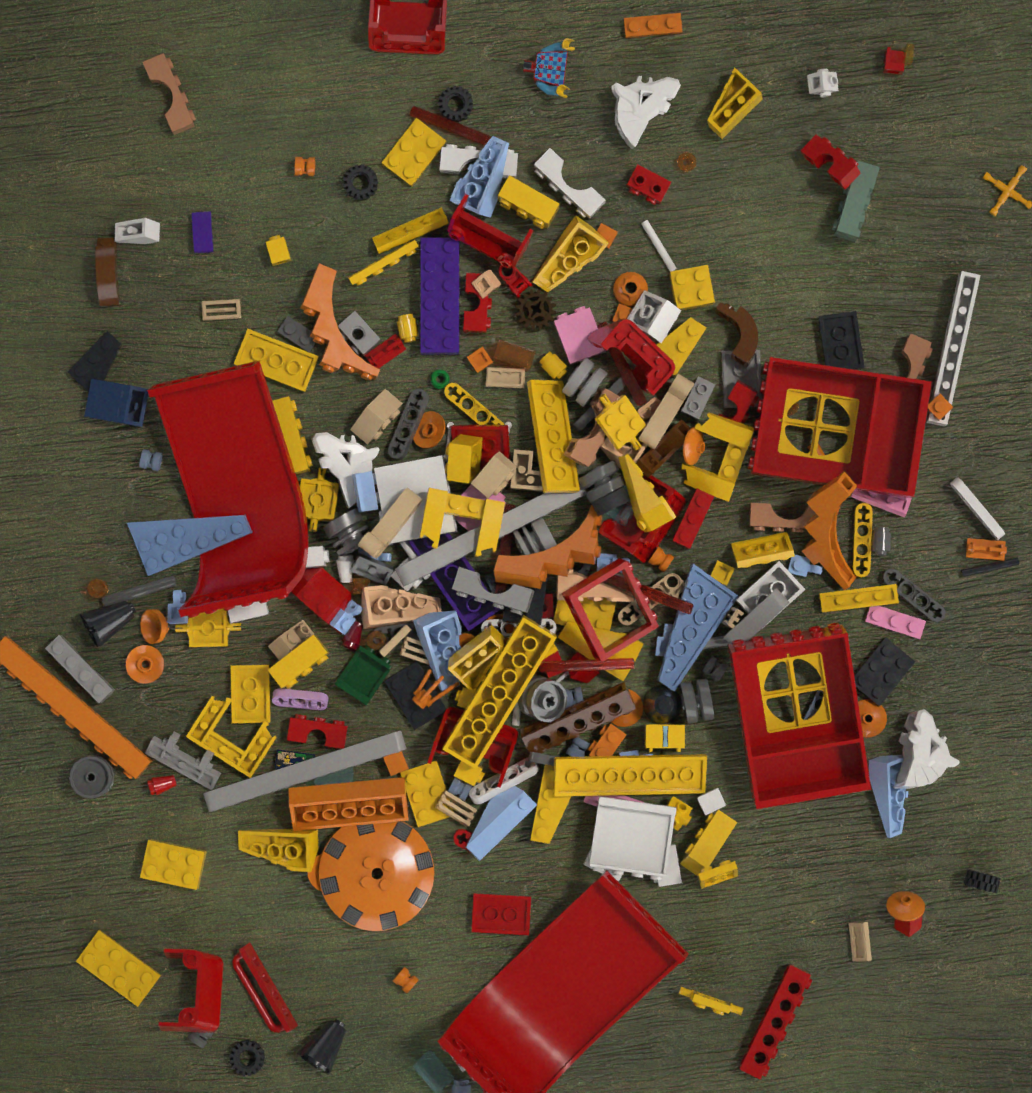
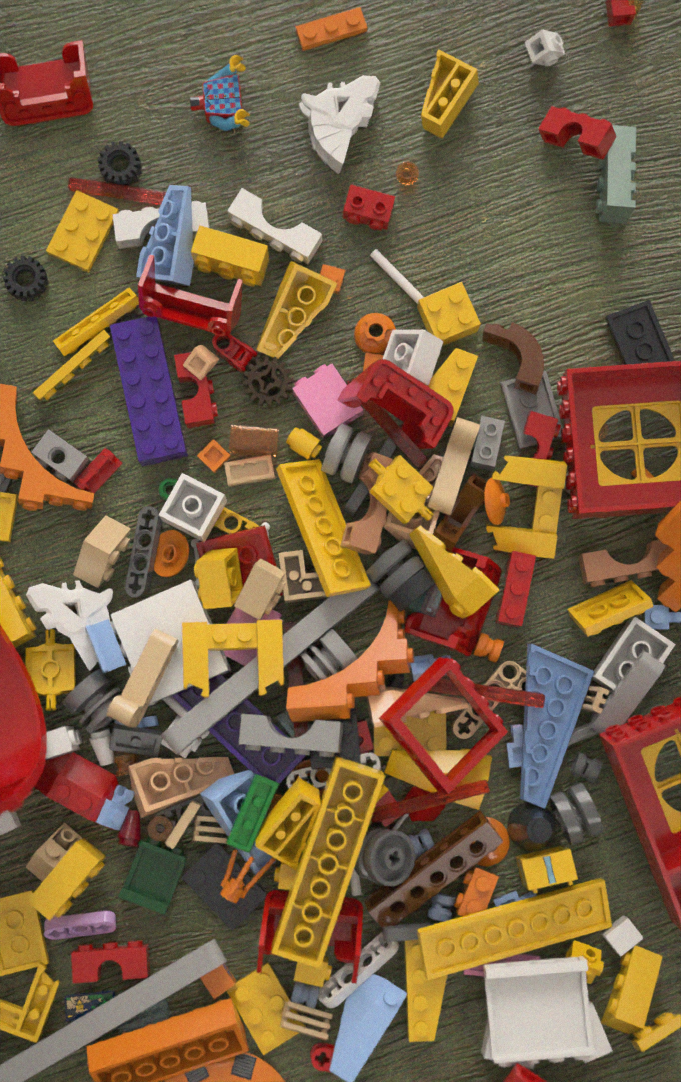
camera: 20 degrees left, 5 degrees down
yellow brick [397,314,419,343] -> none
yellow plate [710,560,735,586] -> none
none -> white brick [159,473,227,543]
none -> green tile [226,773,279,853]

